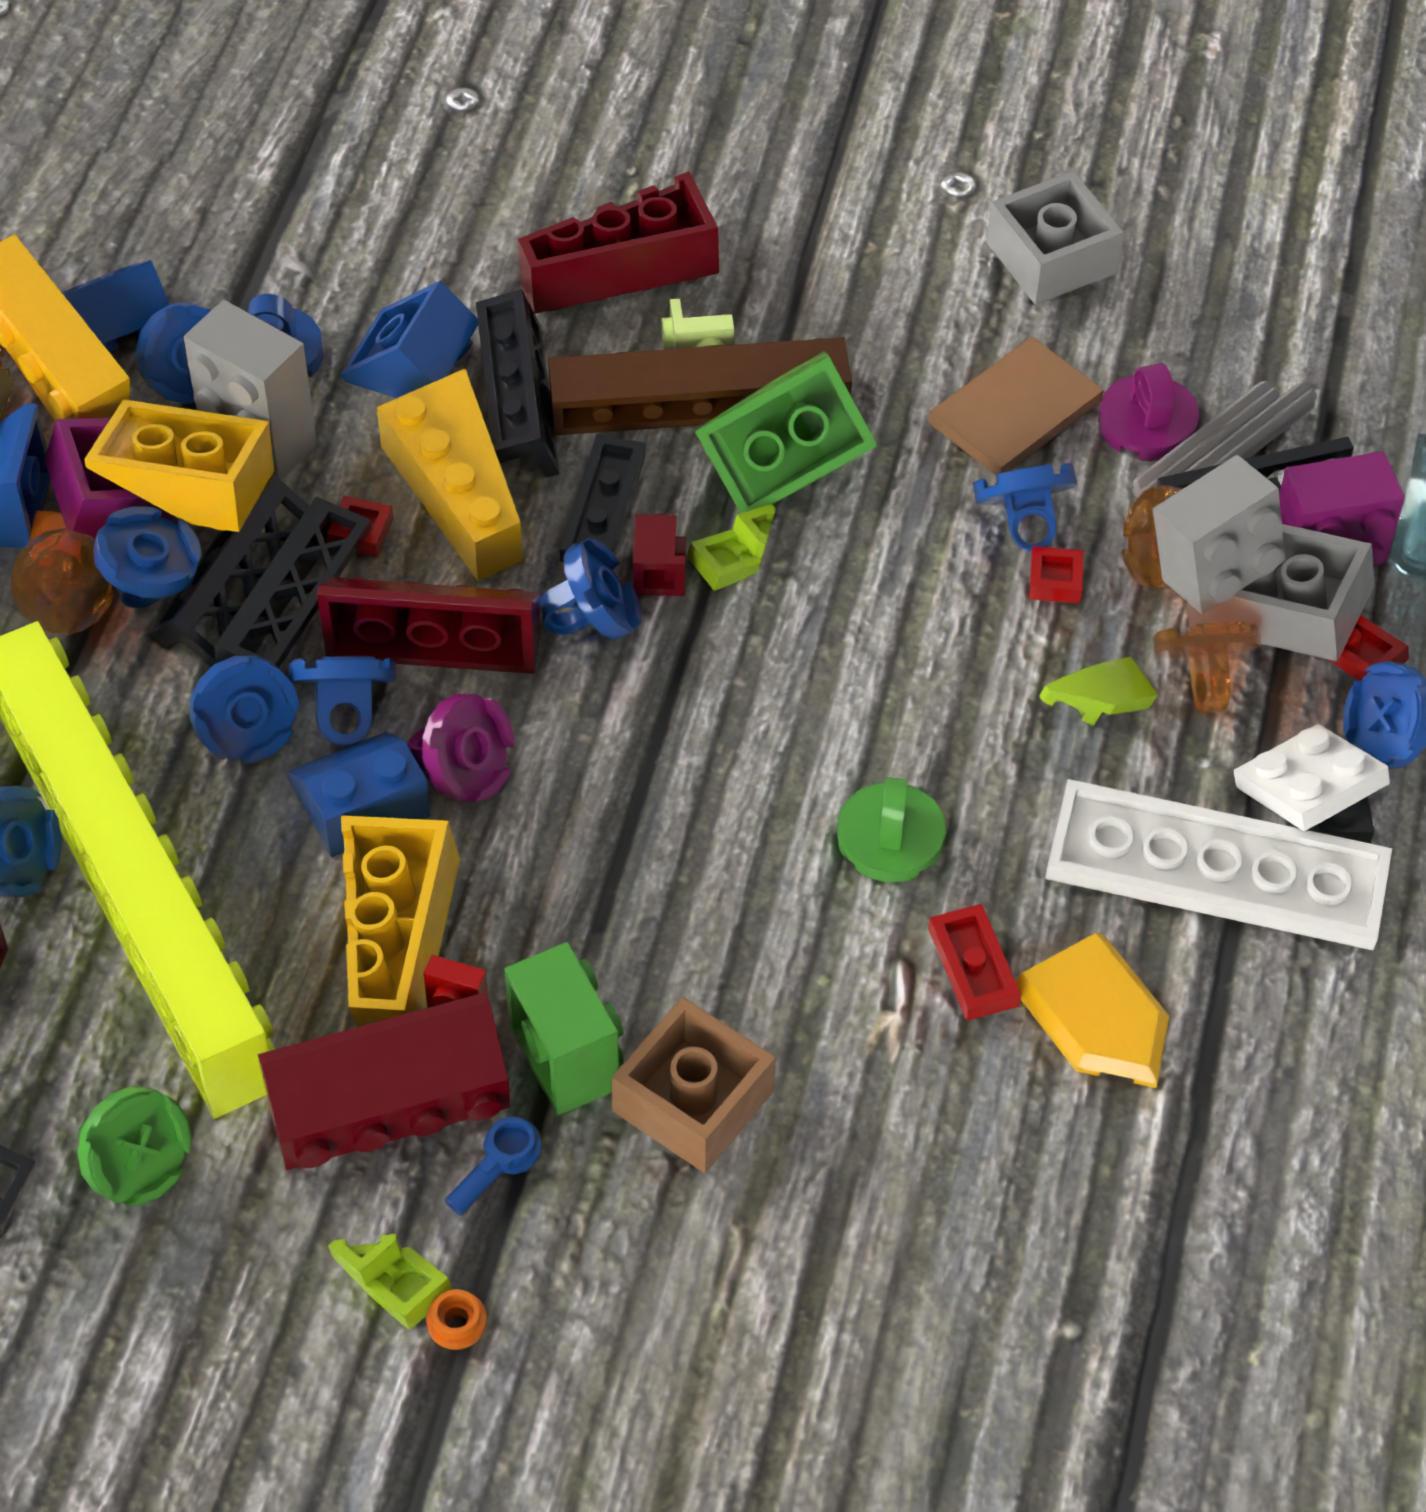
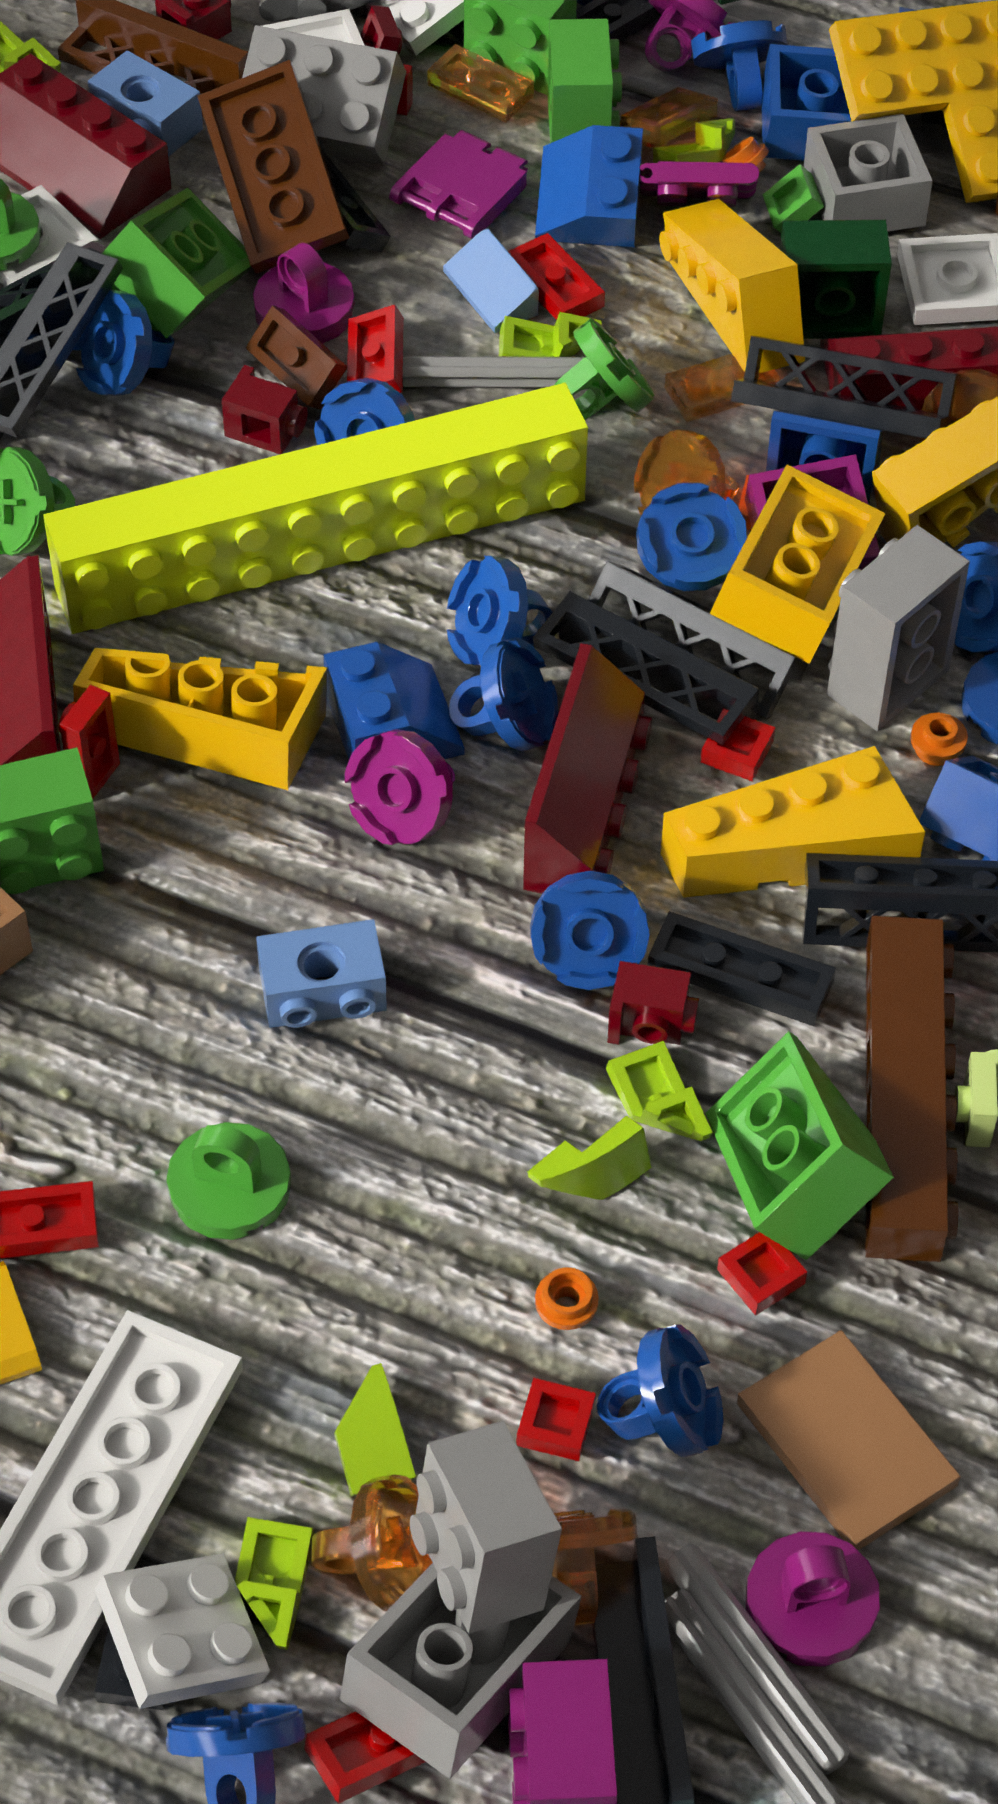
camera: 100 degrees right, 0 degrees up
none -> lime slope [235,1517,315,1650]
none -> medium blue brick [256,919,387,1028]
none -> lime slope [527,1116,652,1200]
none -> orange plate [535,1267,599,1330]
none -> red plate [717,1232,807,1316]
none -> orange plate [910,712,968,766]

